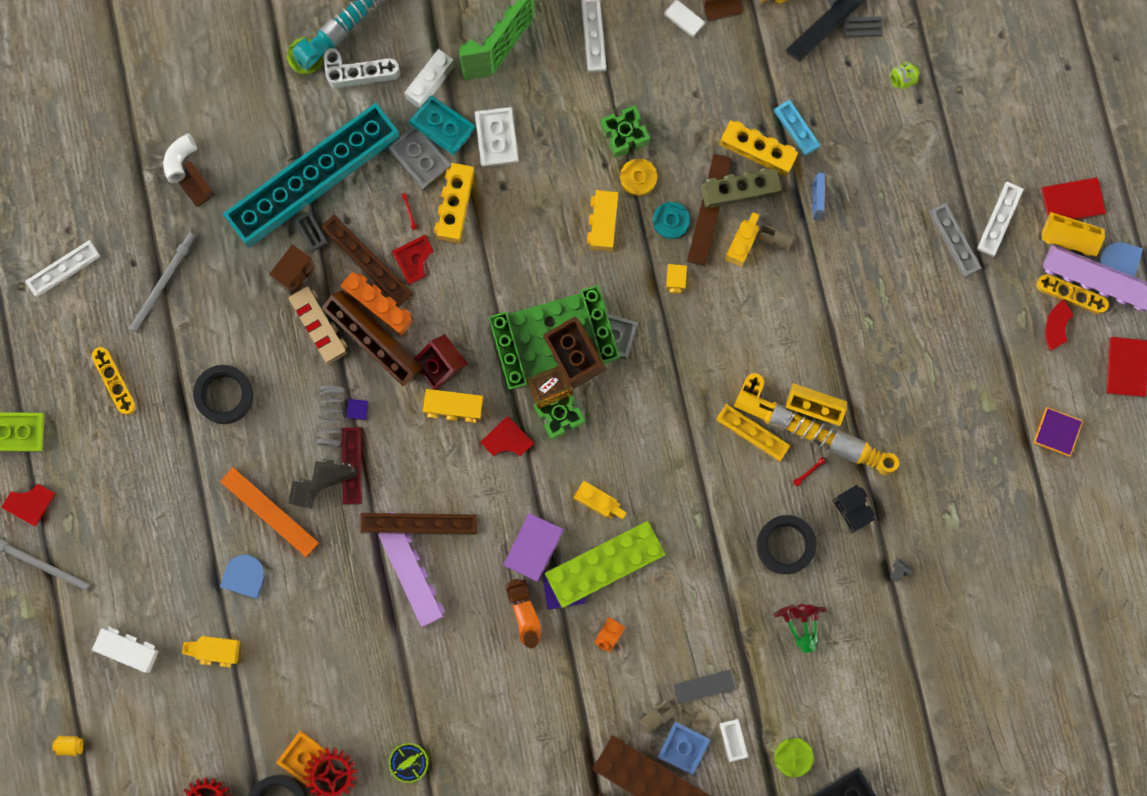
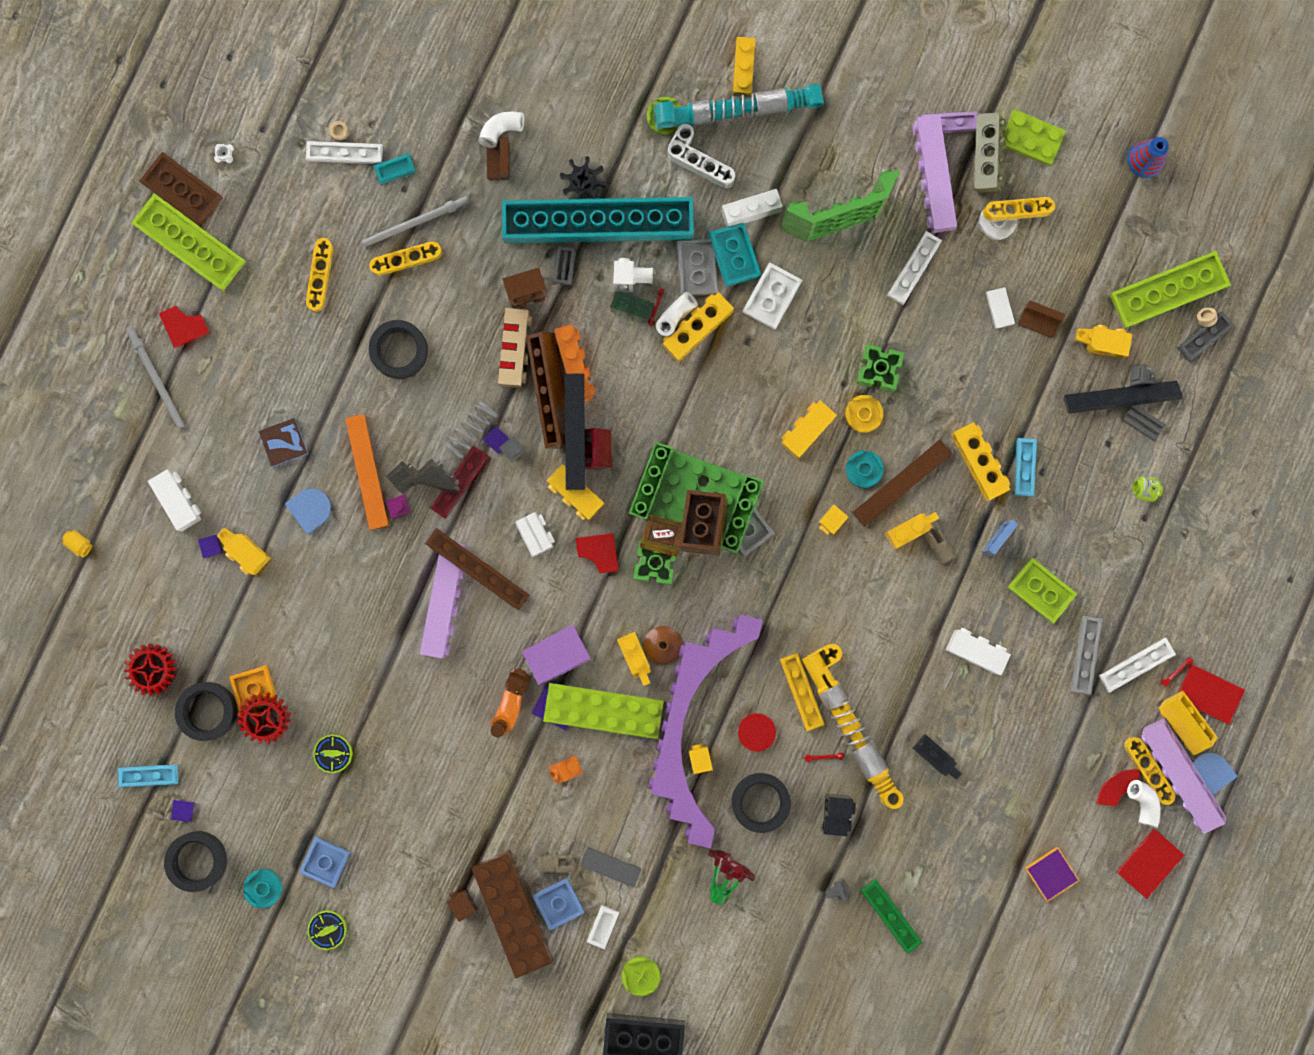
camera: 35 degrees right, 5 degrees up
reddish brown tile [321,215,413,307] -> none
red tile [392,235,434,285] -> none
olive brick [701,167,782,208] -> none
yellow brick [785,383,847,426] -> none
none -> dark purple tile [198,534,223,558]
none -> reddish brown tile [259,418,308,467]
none -> tan tile [329,121,349,141]
none -> yellow beam [369,241,442,276]
none -> teal tile [374,153,416,185]
none -> magenta plate [386,494,411,519]
none -> dark grey brick [499,436,526,463]
none -> white brick [515,512,555,557]
none -> black gear [560,156,606,199]
none -> black tile [565,374,585,490]
none -> clear green window [610,291,653,323]
none -> white brick [613,258,653,292]
none -> dark orange dish [644,626,682,664]
none -> medium lavender arch [648,615,762,848]
none -> white cylinder [656,292,698,336]
none -> yellow brick [688,743,713,774]
none -> red tile [737,713,776,752]
none -> green tile [860,879,923,954]
none -> black hinge [912,734,962,779]
none -> white brick [945,628,1011,676]
none -> lime plate [1007,558,1077,624]
none -> white cylinder [1127,780,1161,828]
none -> red hinge [1161,657,1193,686]

